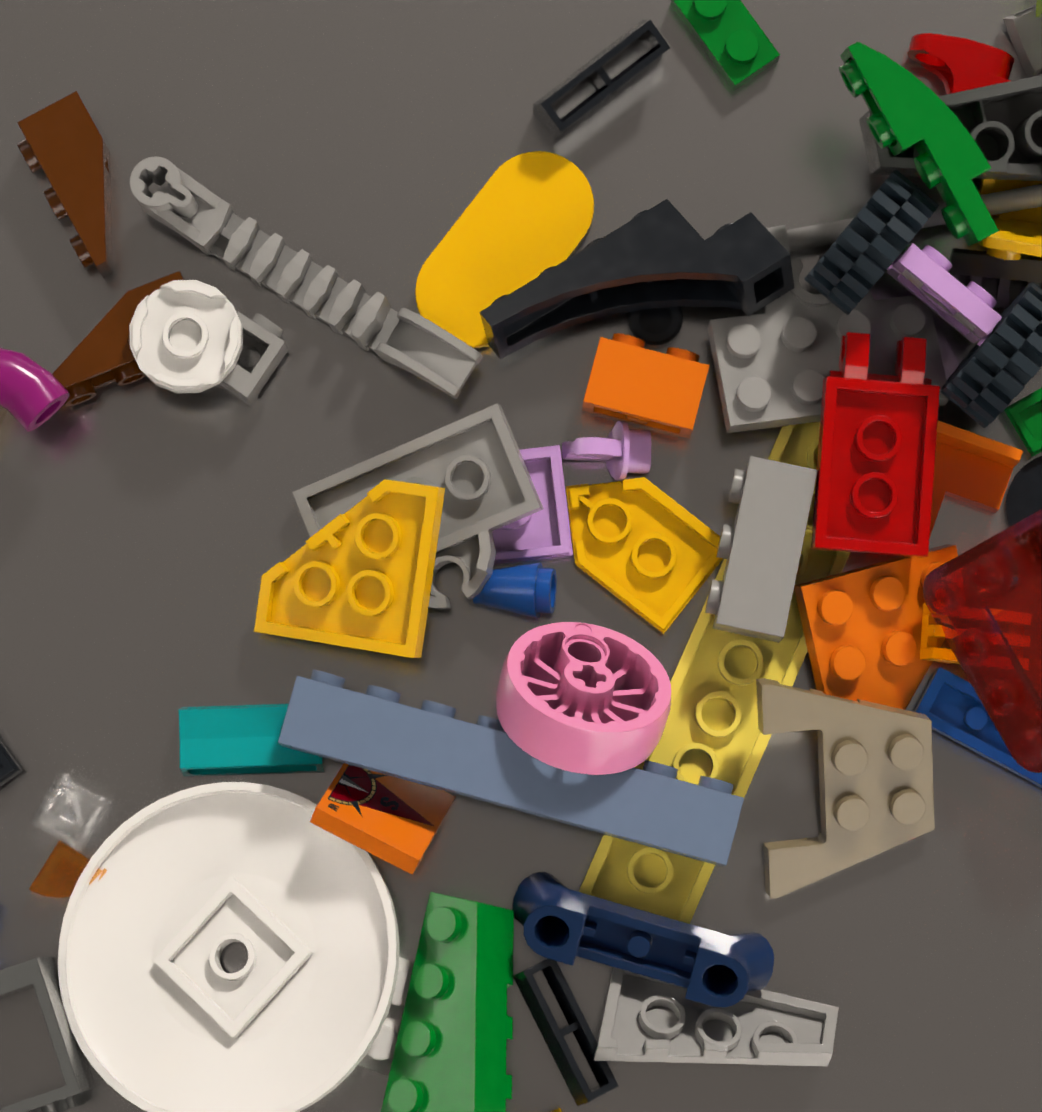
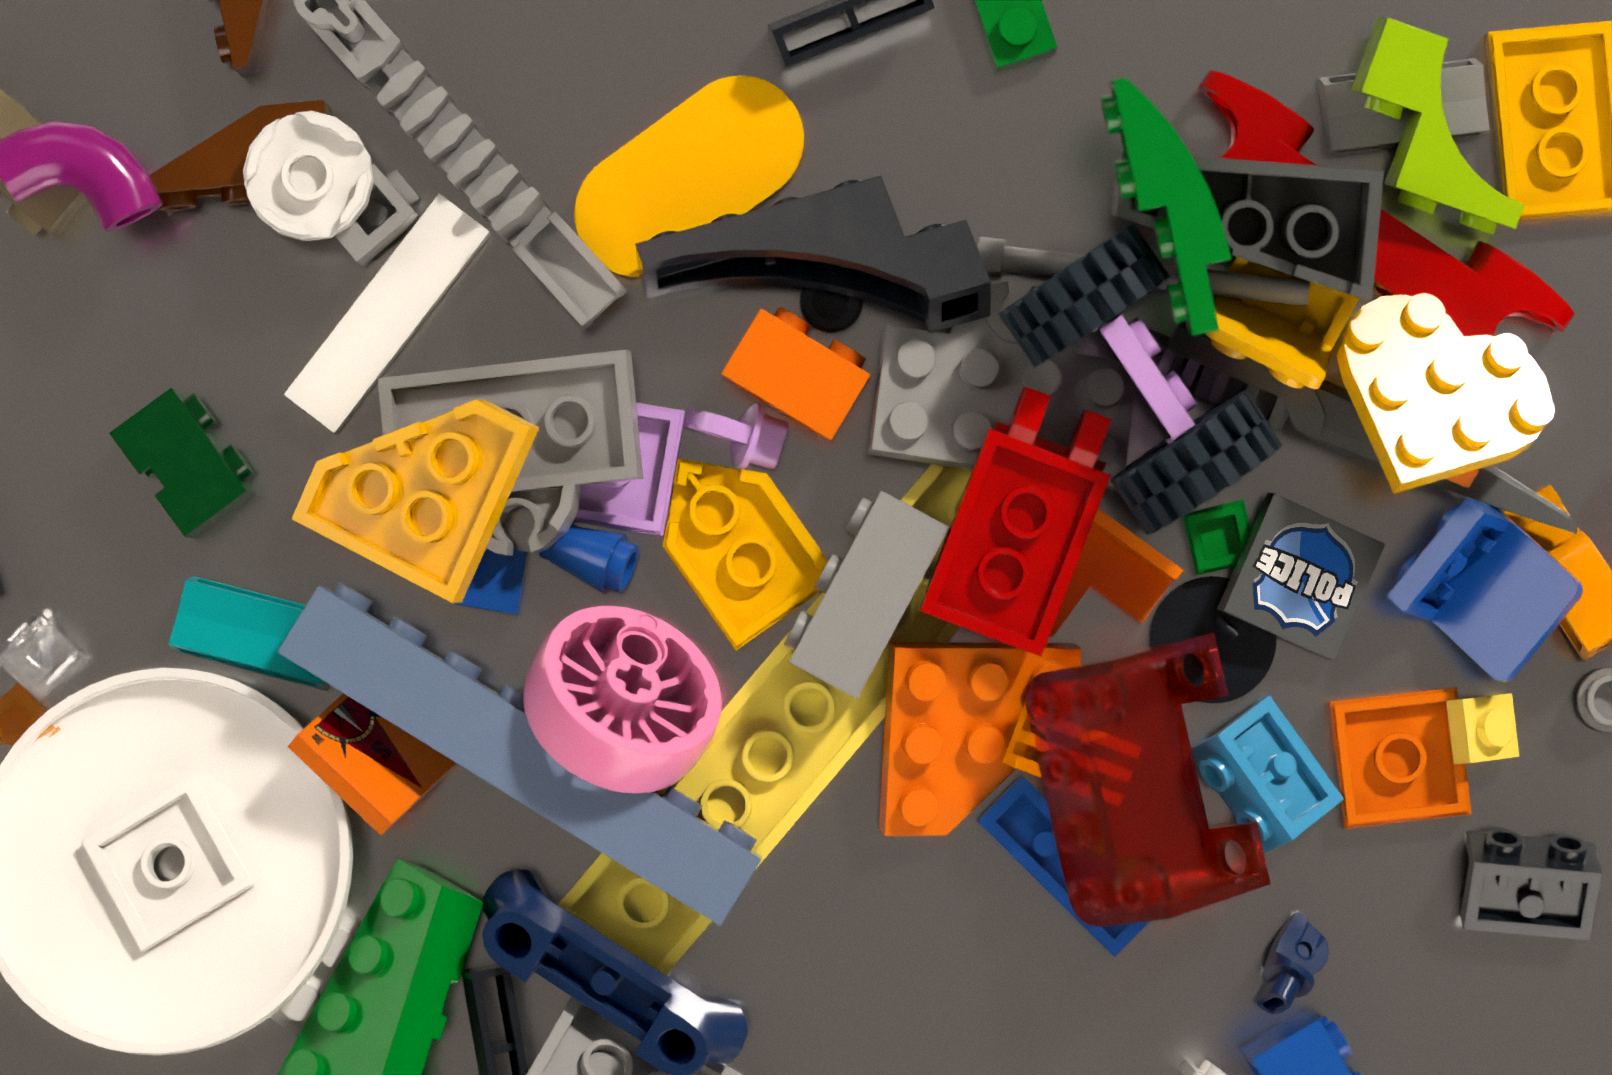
camera: 20 degrees right, 5 degrees up
dark tan wing [756,678,935,899] -> none
none -> dark green brick [109,388,255,539]
none -> white tile [284,193,491,434]
none -> blue tile [454,549,529,615]

